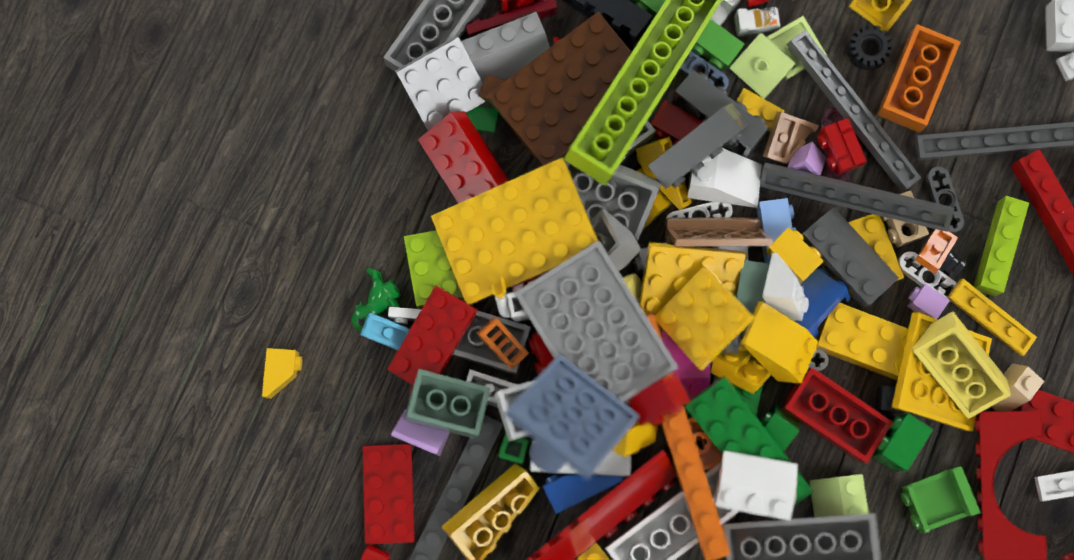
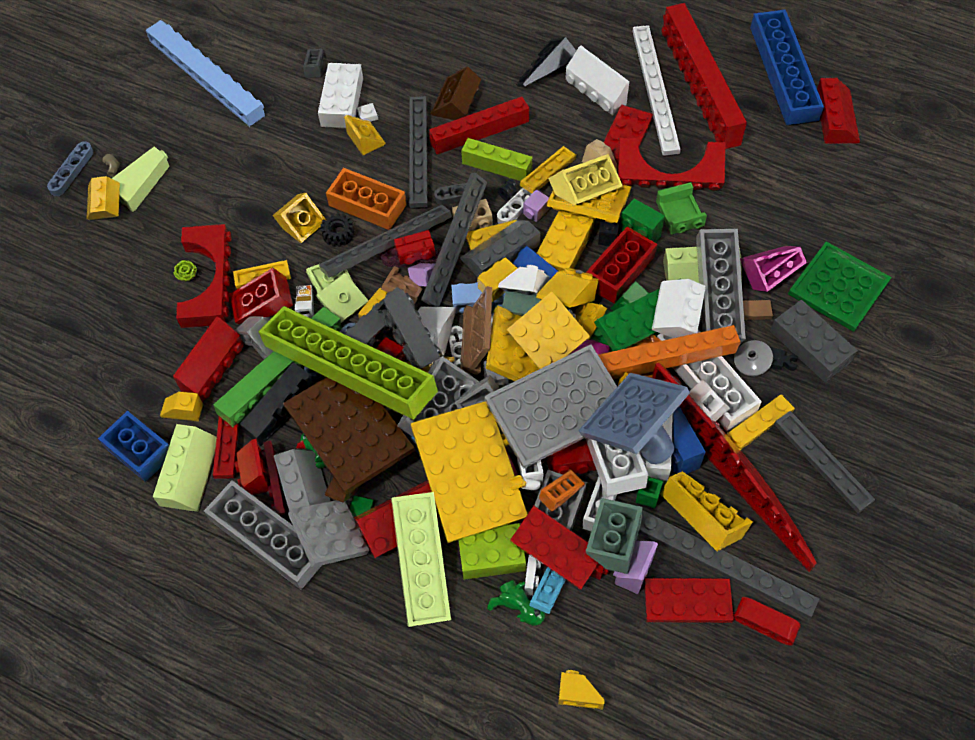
camera: 85 degrees left, 20 degrees down
red brick [628,375,690,427] -> none
plate [915,229,958,274] -> none
none -> yellow slope [344,115,385,155]
none -> yellowish green plate [391,492,451,627]
none -> white slope [690,379,730,421]

